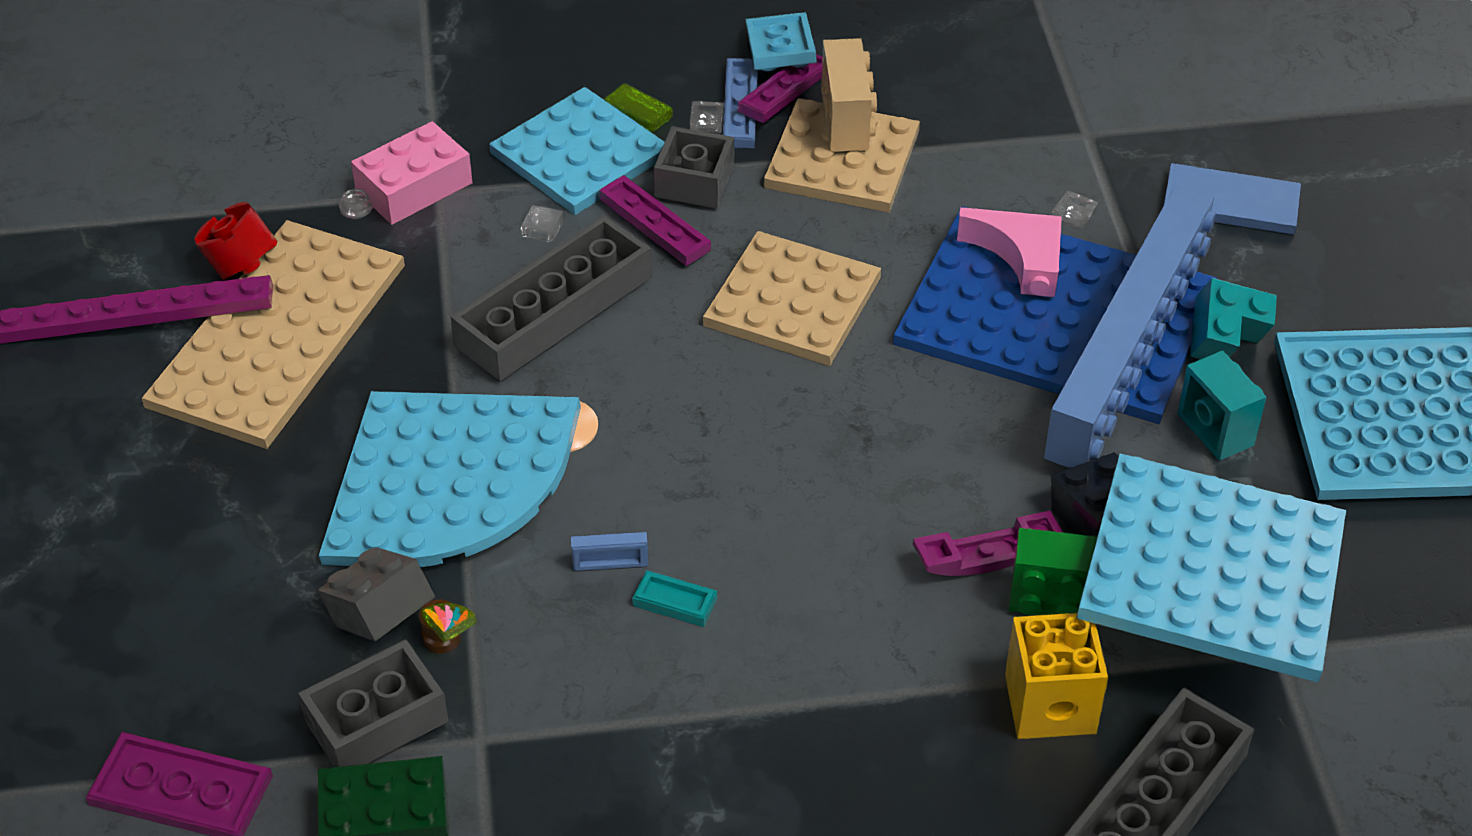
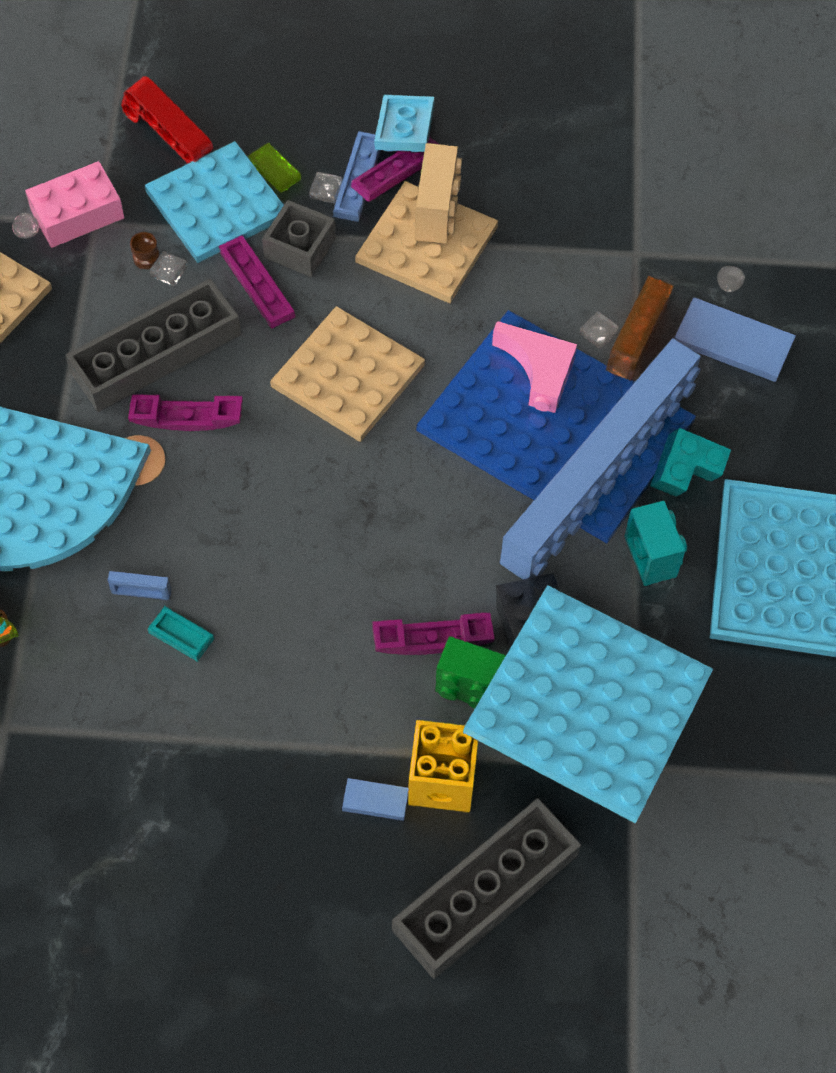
camera: 10 degrees right, 15 degrees up
none -> red beam [122,76,213,164]
none -> magenta slope [128,395,243,431]
none -> reddish brown wheel [130,232,160,270]
none -> medium blue tile [342,778,409,821]
none -> clear orange brick [606,276,674,381]
none -> clear plate [717,266,744,292]

